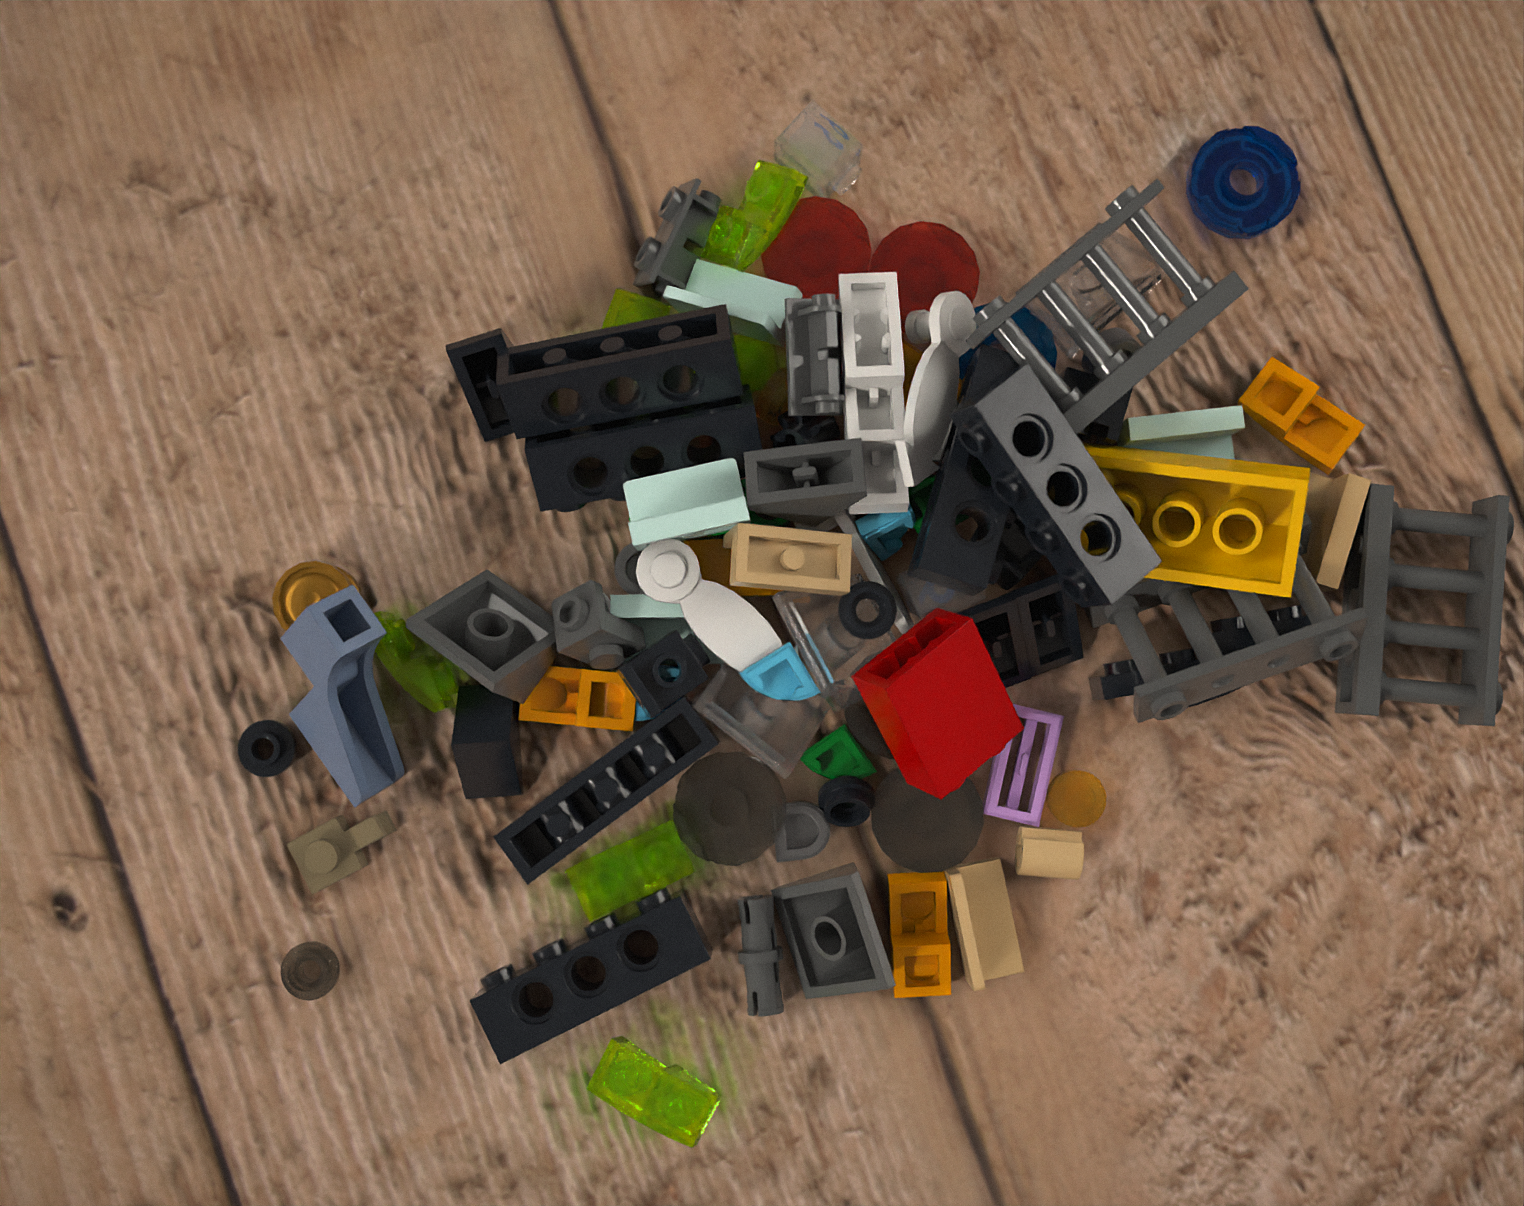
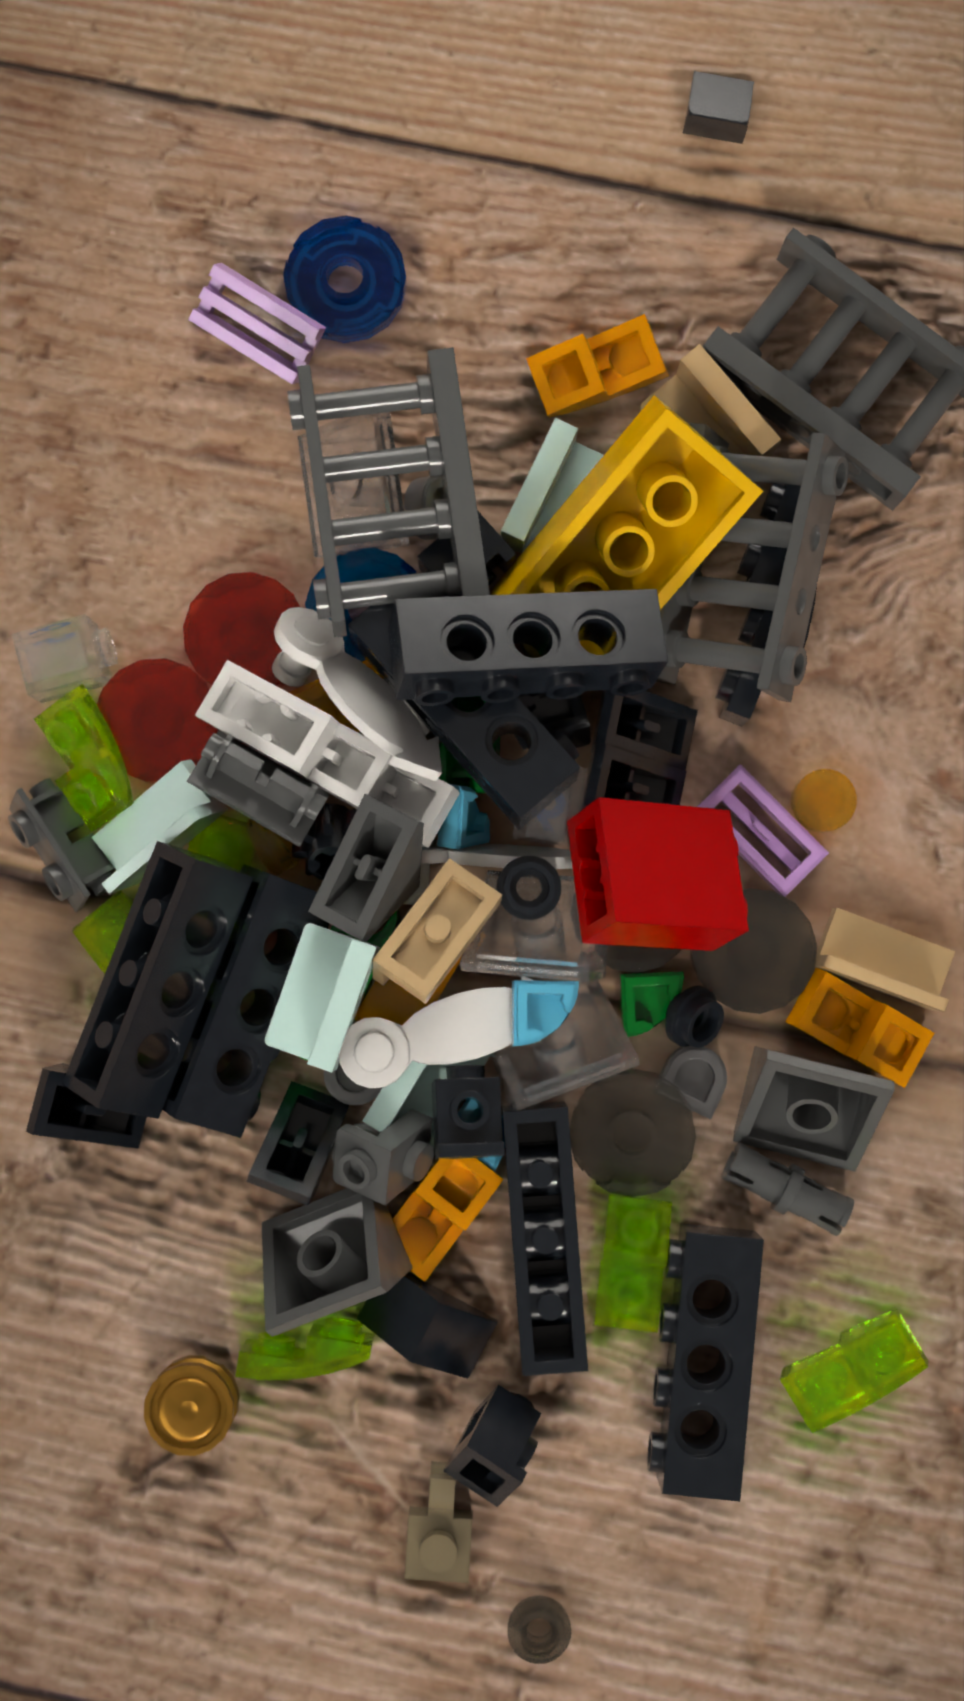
camera: 60 degrees left, 0 degrees up
black plate [238,720,297,777] -> none
sand blue arch [280,585,404,808] -> none
tan piece [1015,826,1084,880] -> none
none -> lavender tile [188,263,326,384]
none -> black slope [246,1081,349,1205]
none -> black brick [443,1384,541,1507]

